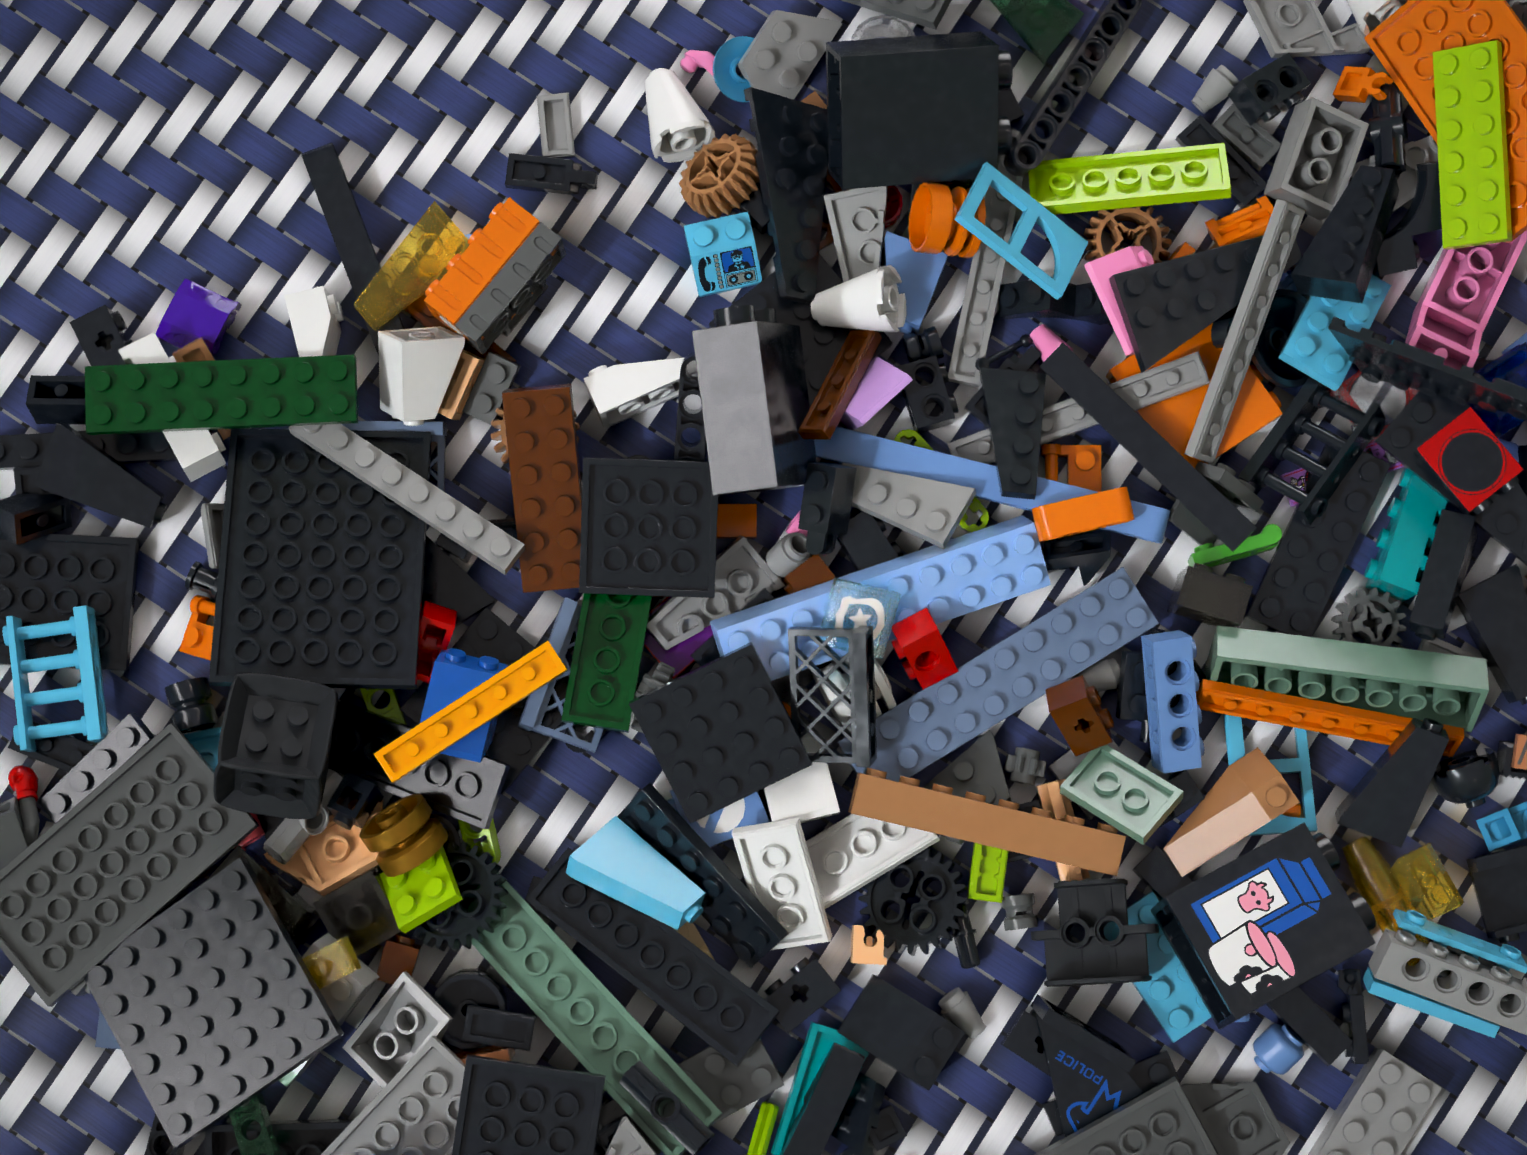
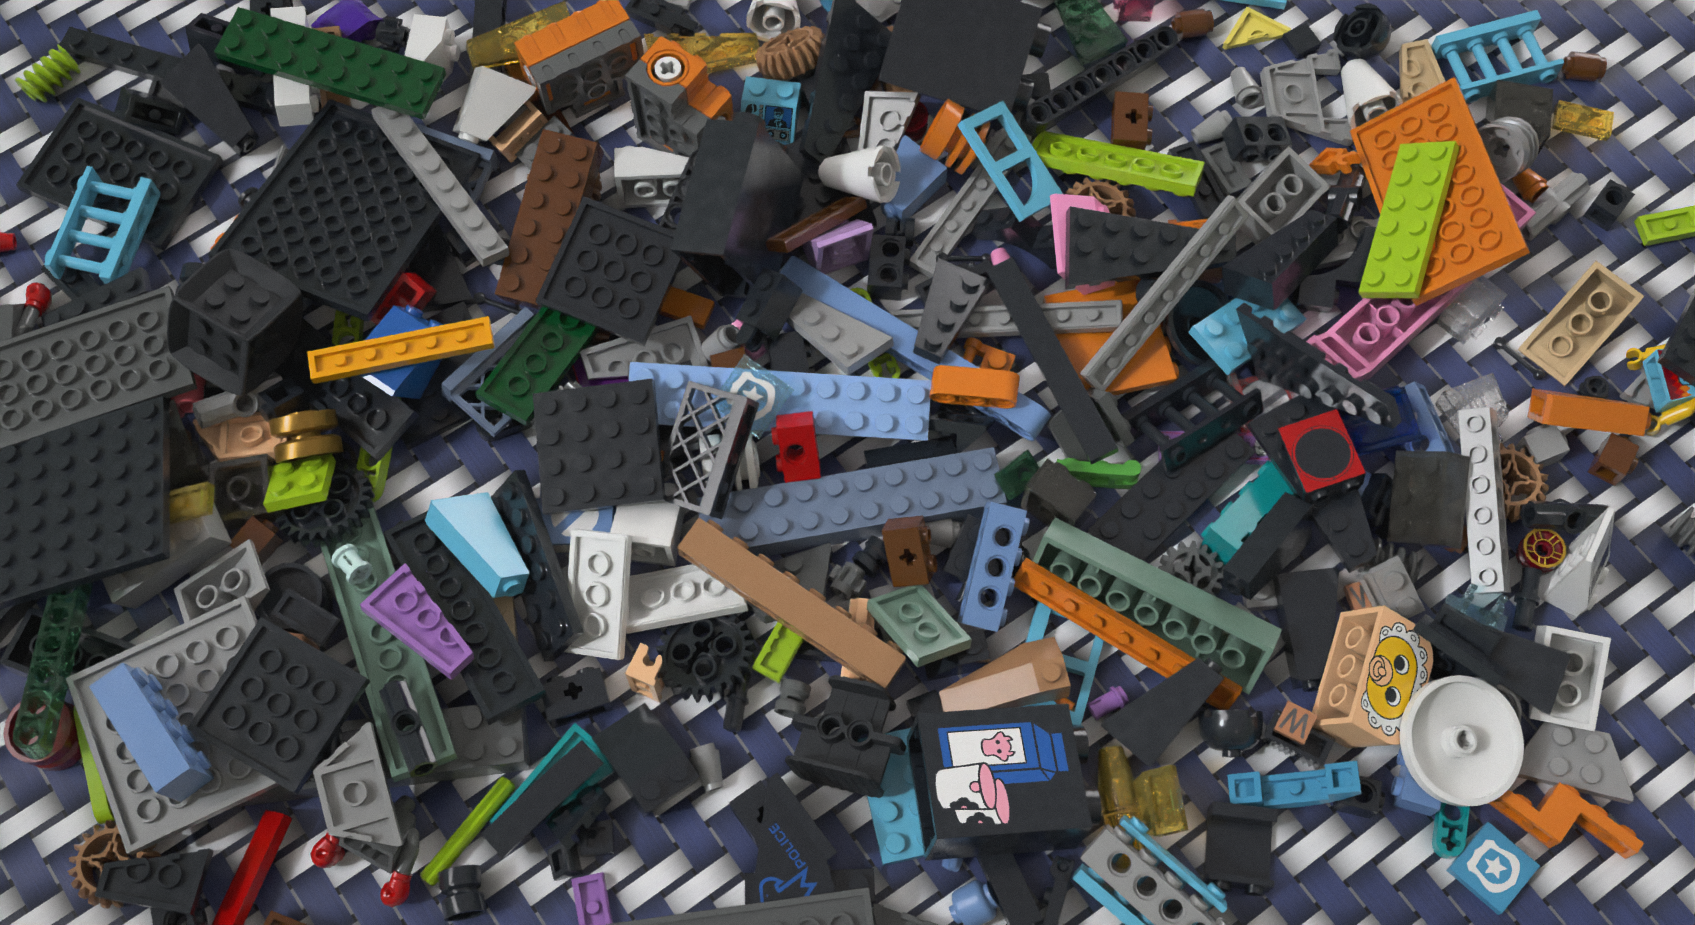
camera: 20 degrees right, 15 degrees down
none -> light aqua bush [331,544,373,585]
none -> medium lavender wing [360,563,474,680]
none -> black gear [376,17,409,52]
none -> black hinge [474,292,522,315]
none -> piece [625,36,733,157]
none -> clear yellow wing [644,33,760,74]
none -> black wheel [852,535,888,578]
none -> black tile [864,436,957,469]
none -> clear green tile [994,449,1044,500]
none -> medium lavender pin [1087,686,1129,721]
none -> reddish brown brick [1110,91,1153,150]
none -> light grey cone [1230,67,1262,108]

